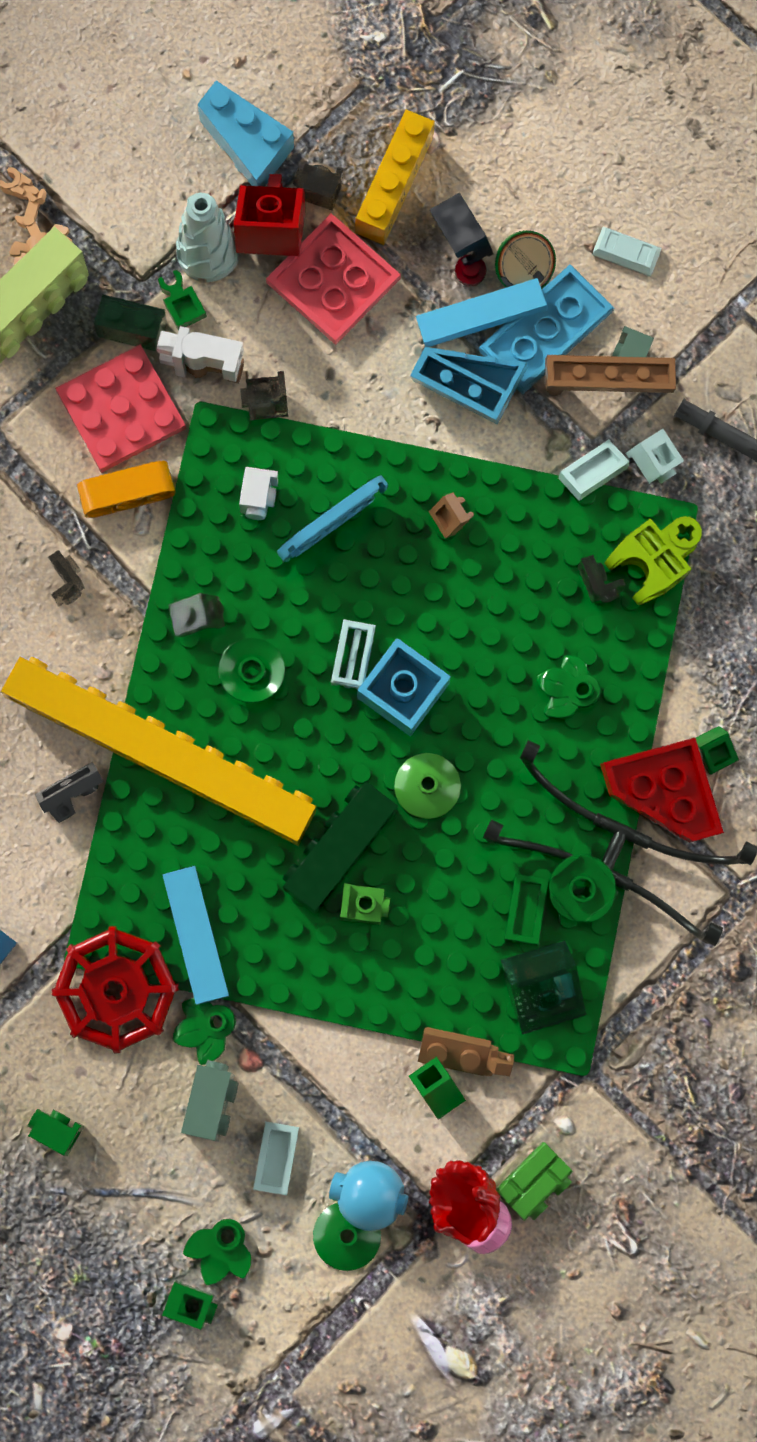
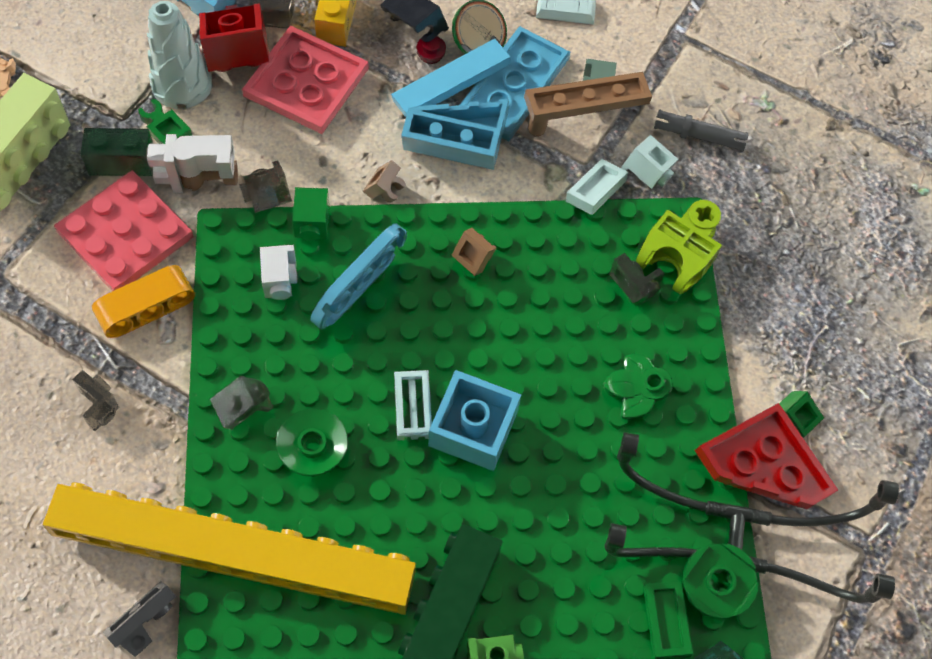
camera: 15 degrees left, 15 degrees down
bright green dish [394,753,461,819] -> none
none -> green brick [292,187,330,241]
none -> medium nougat tile [363,160,406,203]

